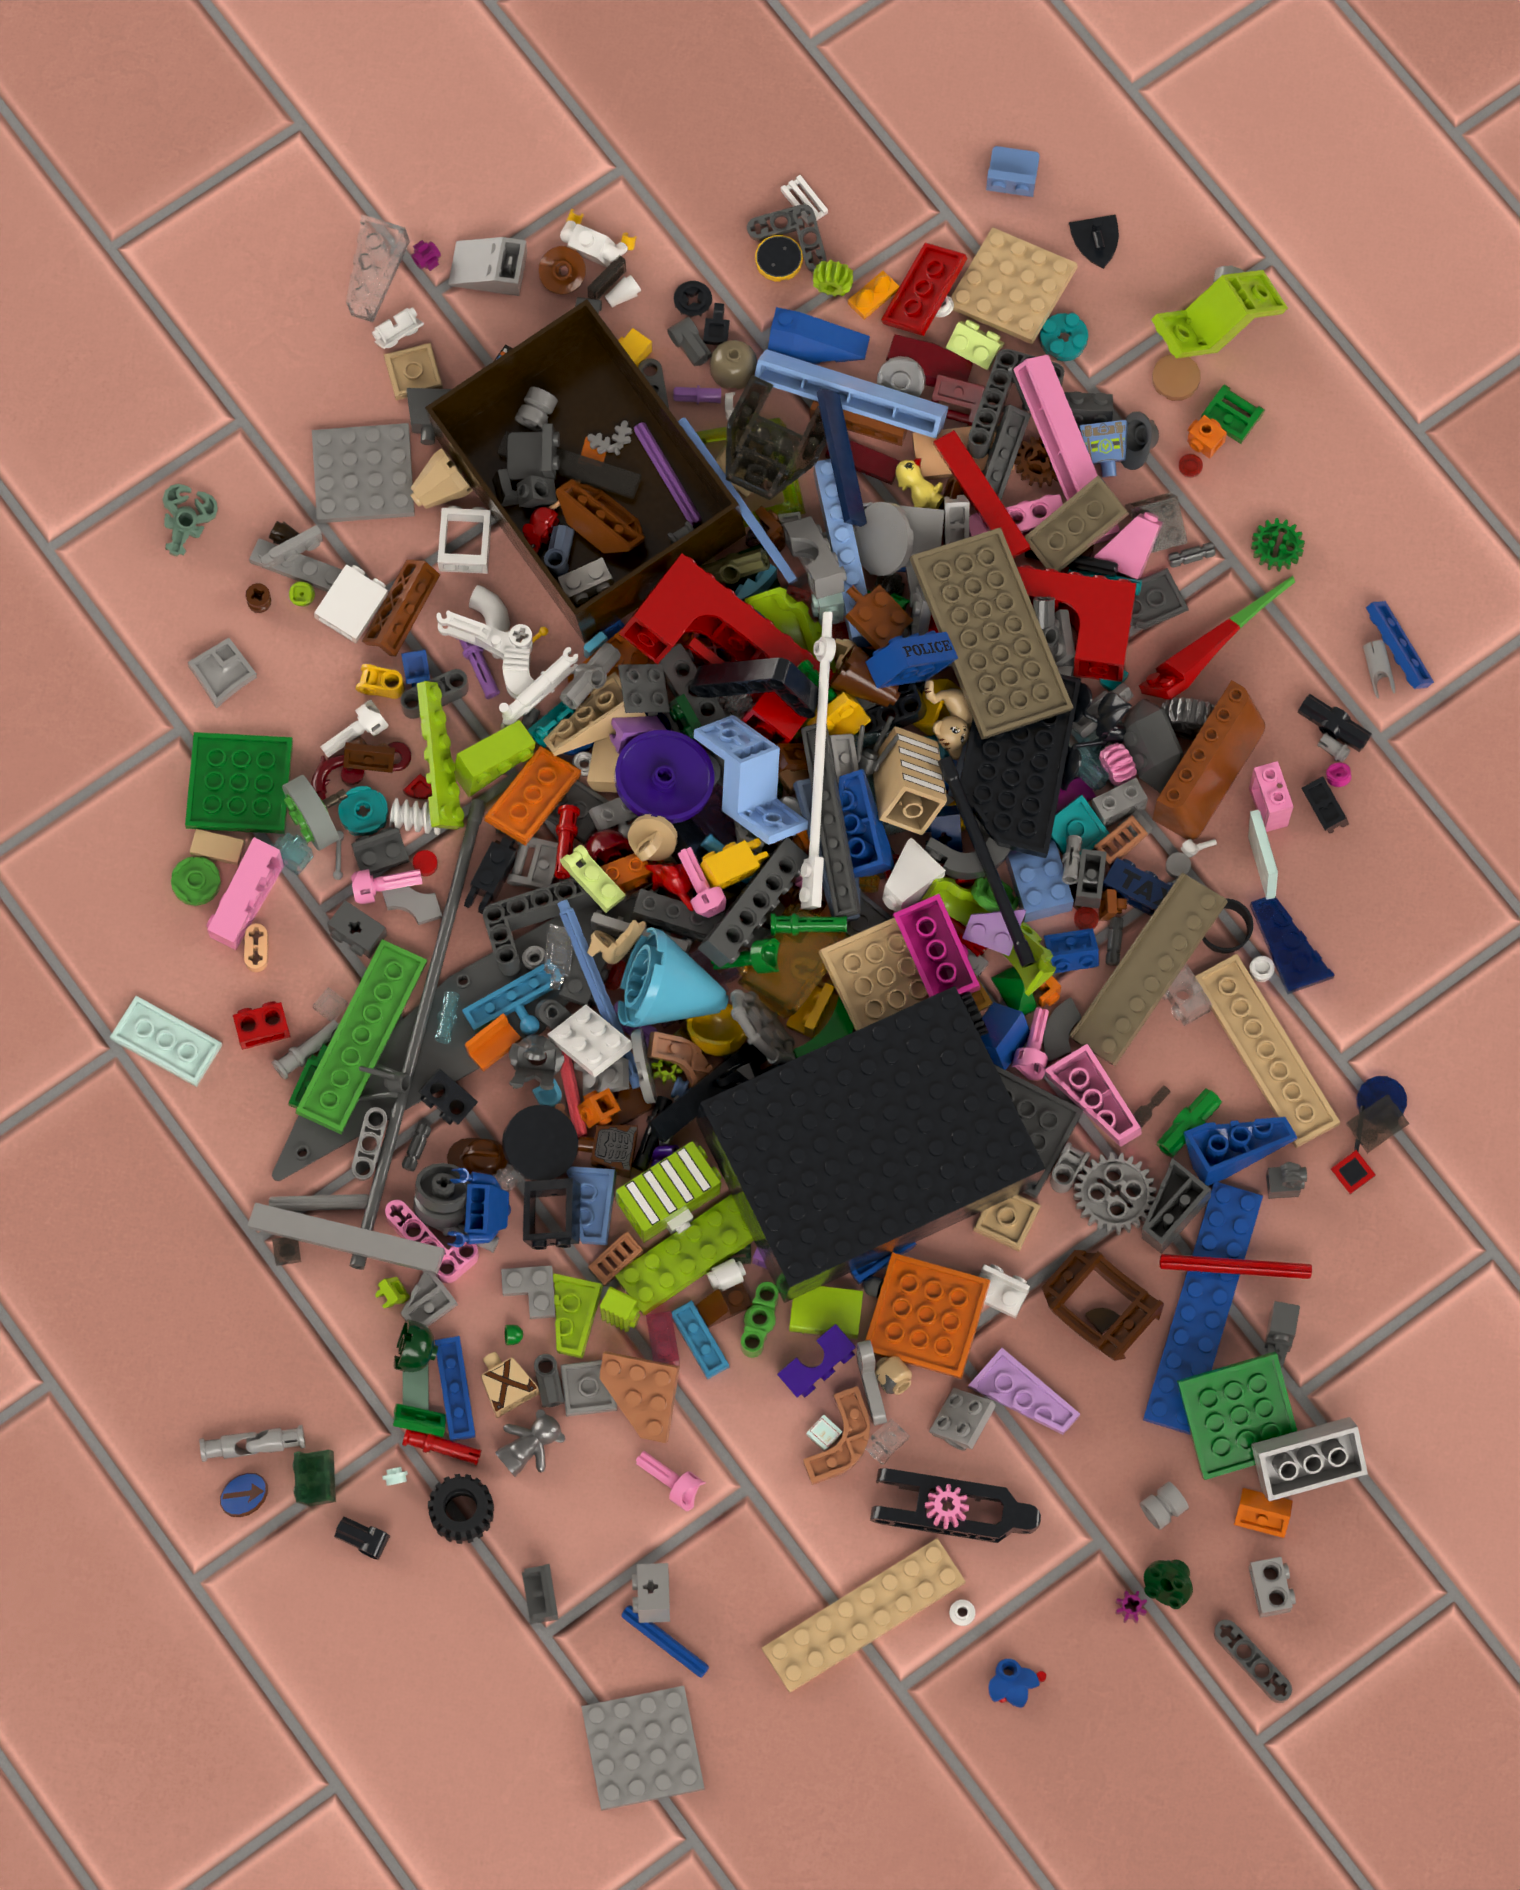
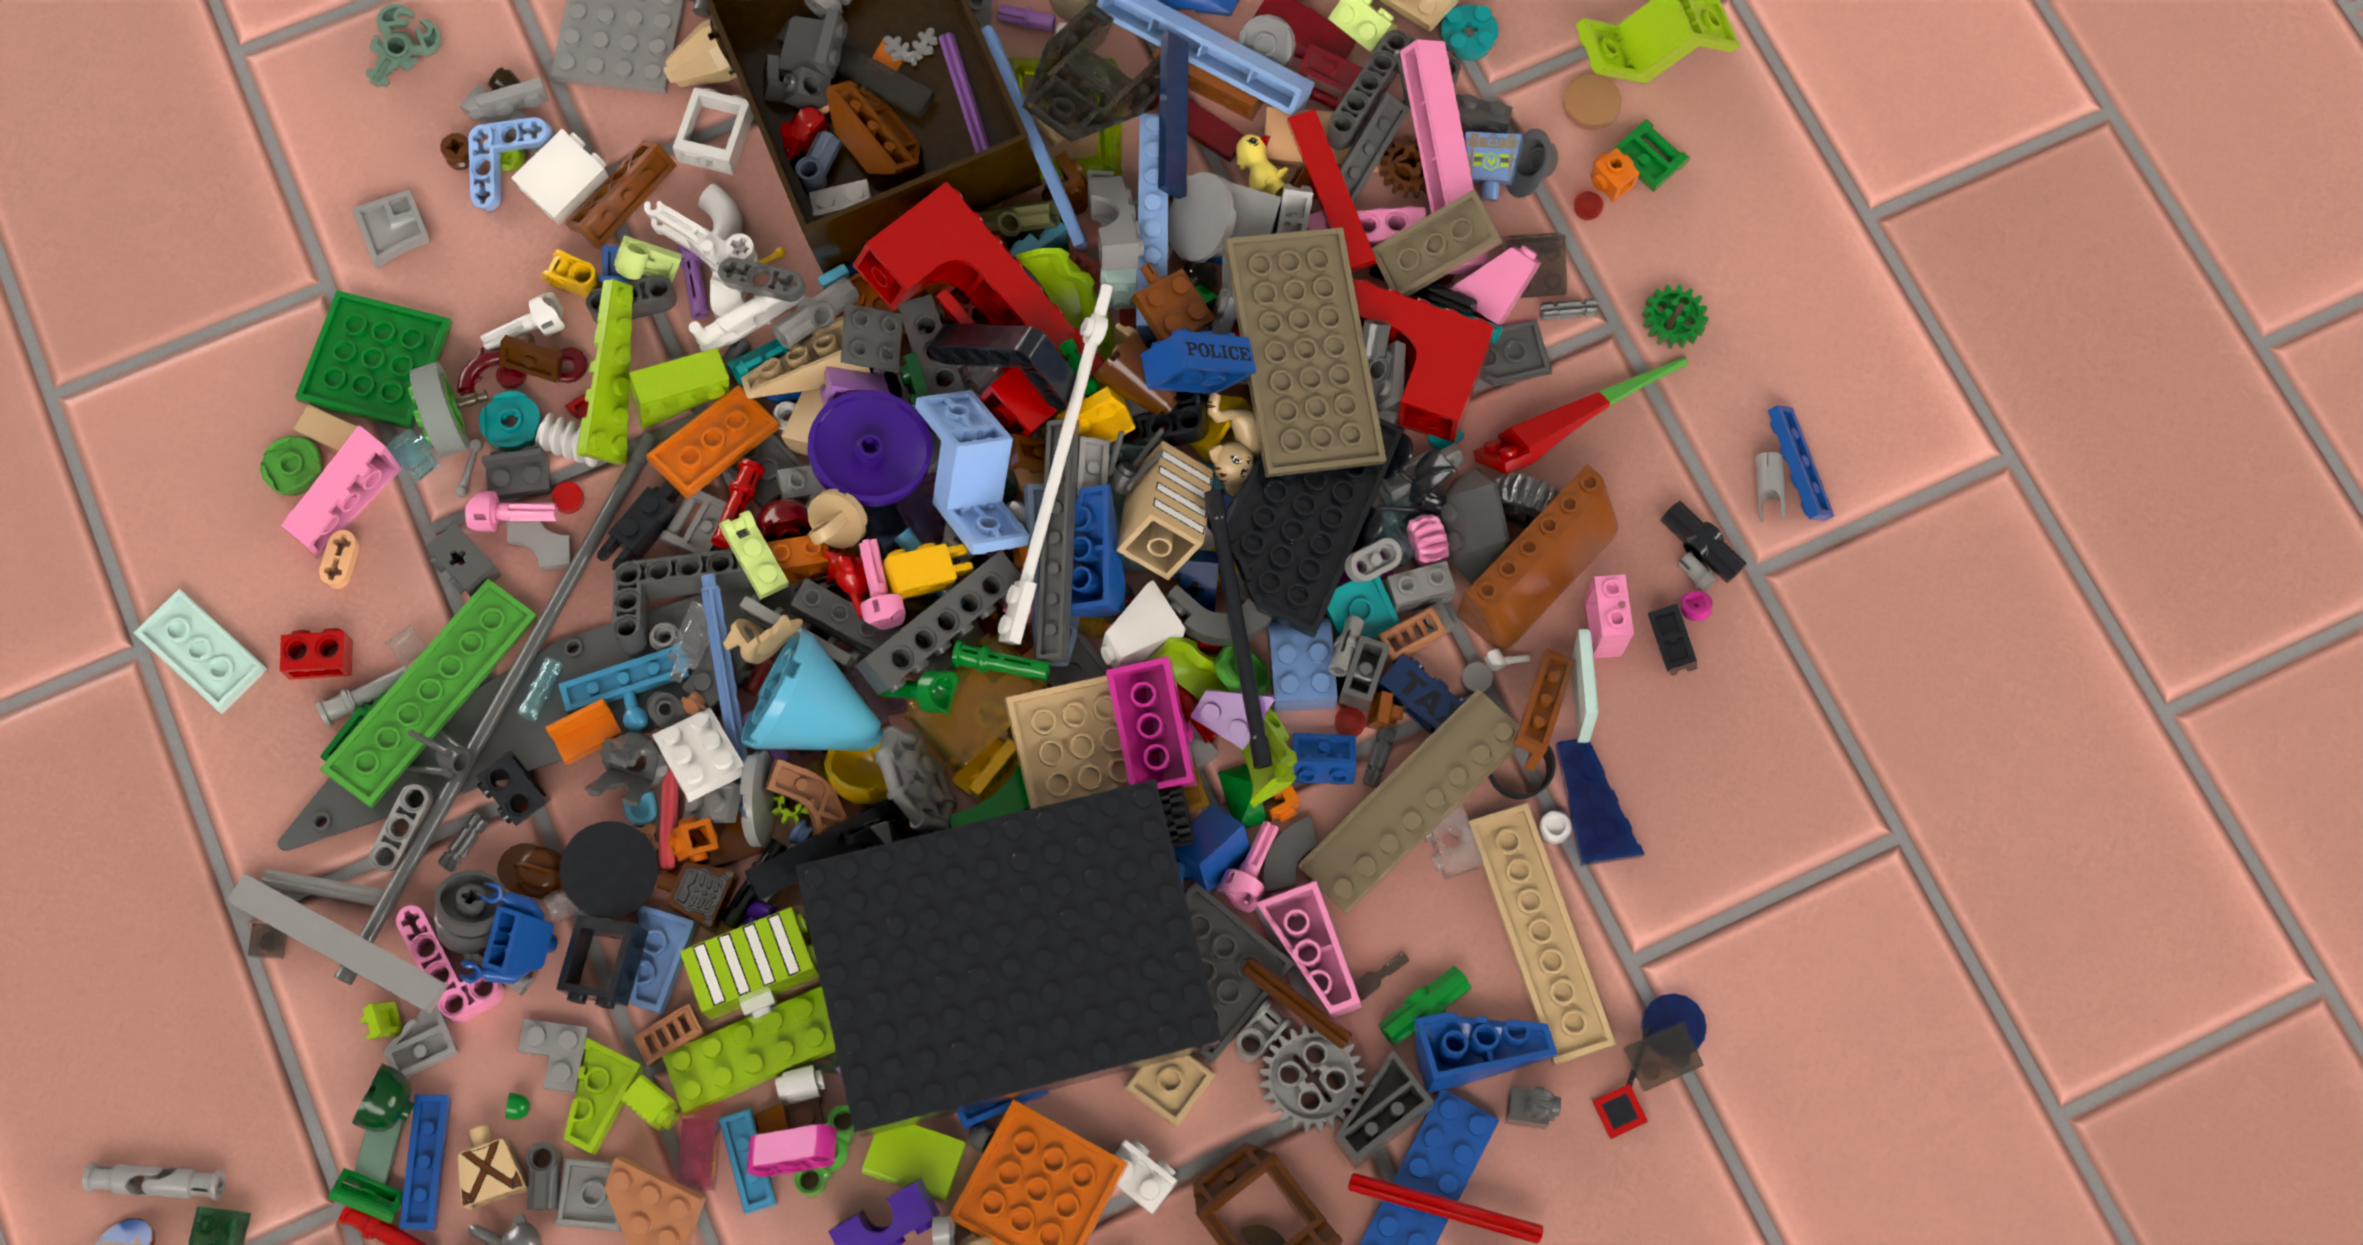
camera: 10 degrees right, 0 degrees up
none -> light blue beam [468,117,553,211]
none -> yellowish green plate [614,235,682,284]
none -> nougat piece [681,692,707,716]
none -> dark grey beam [718,257,805,302]
none -> dark pink beam [747,1124,837,1177]
none -> reddish brown axle [1242,958,1352,1049]
none -> light grey plate [1345,538,1402,583]
none -> dark orange fence [1513,648,1575,772]

